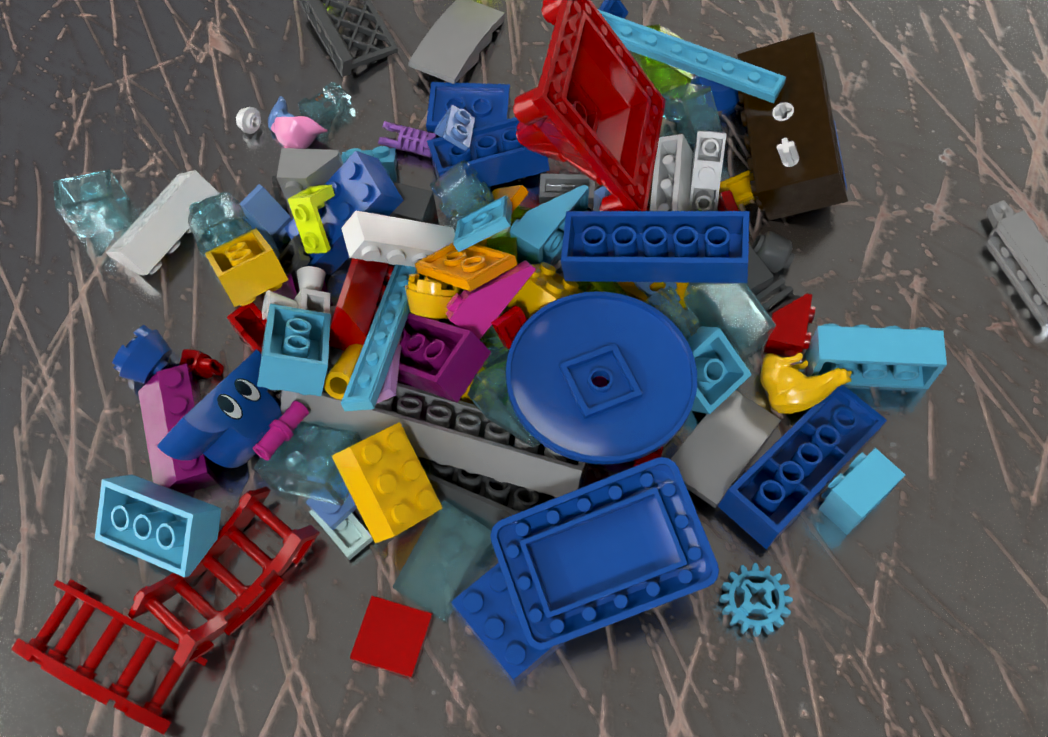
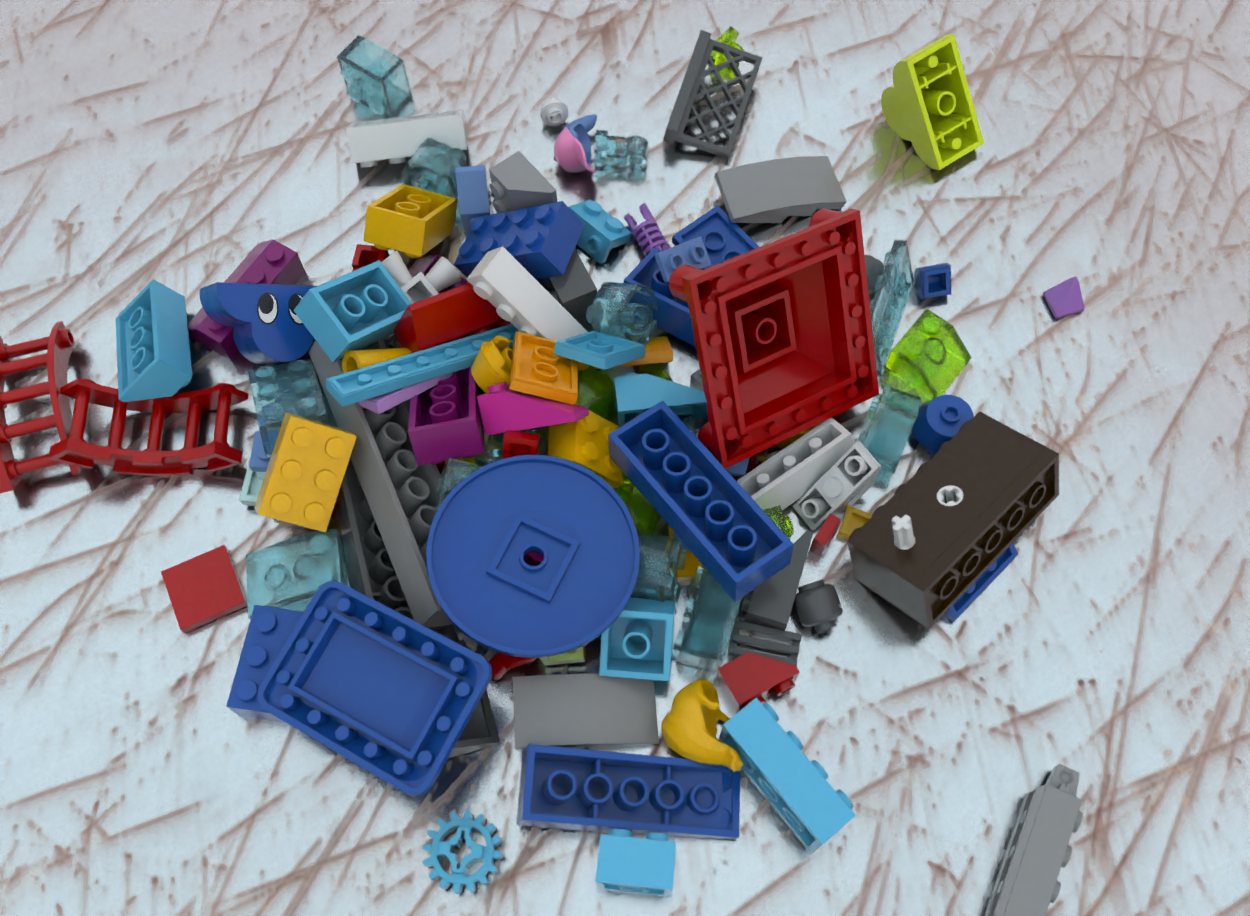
camera: 45 degrees right, 0 degrees up
blue cone [112,325,172,384] -> none
red piece [179,349,224,378] -> none
dark pink pin [253,401,309,461] -> none
dark grey tile [278,236,310,281] -> none
neon yellow bracket [288,185,335,254] -> none
medium azure tile [599,10,786,103] -> none

